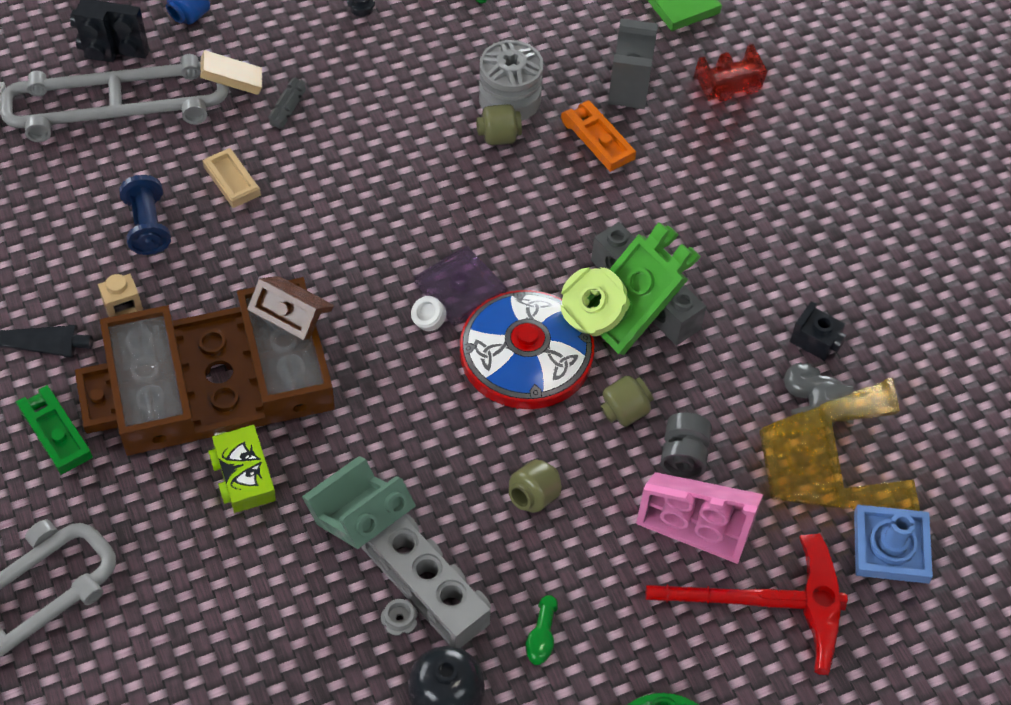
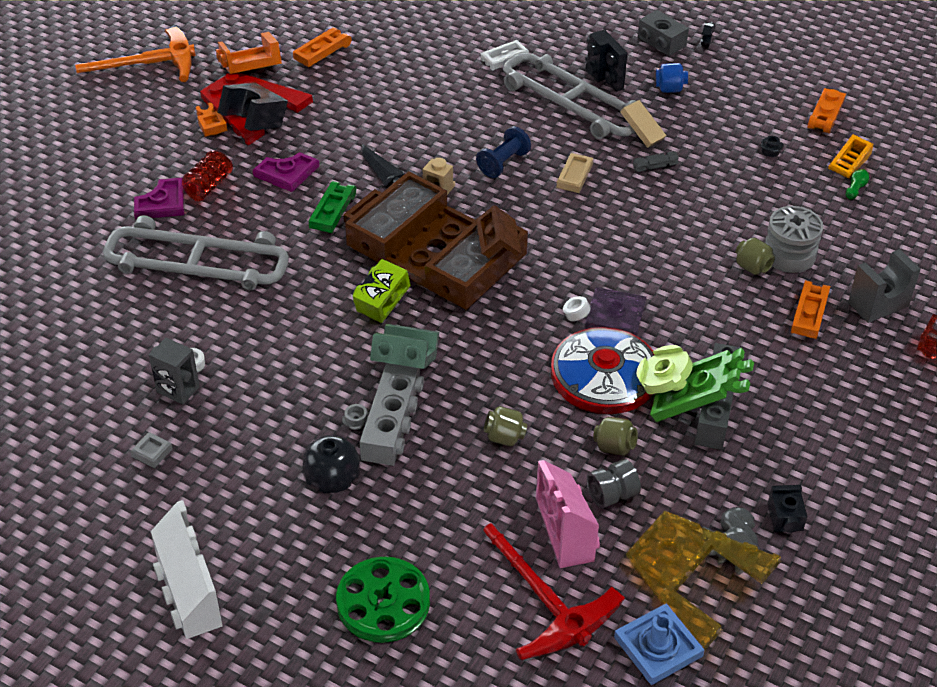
camera: 55 degrees right, 10 degrees down
green piece [525,595,558,666] -> none

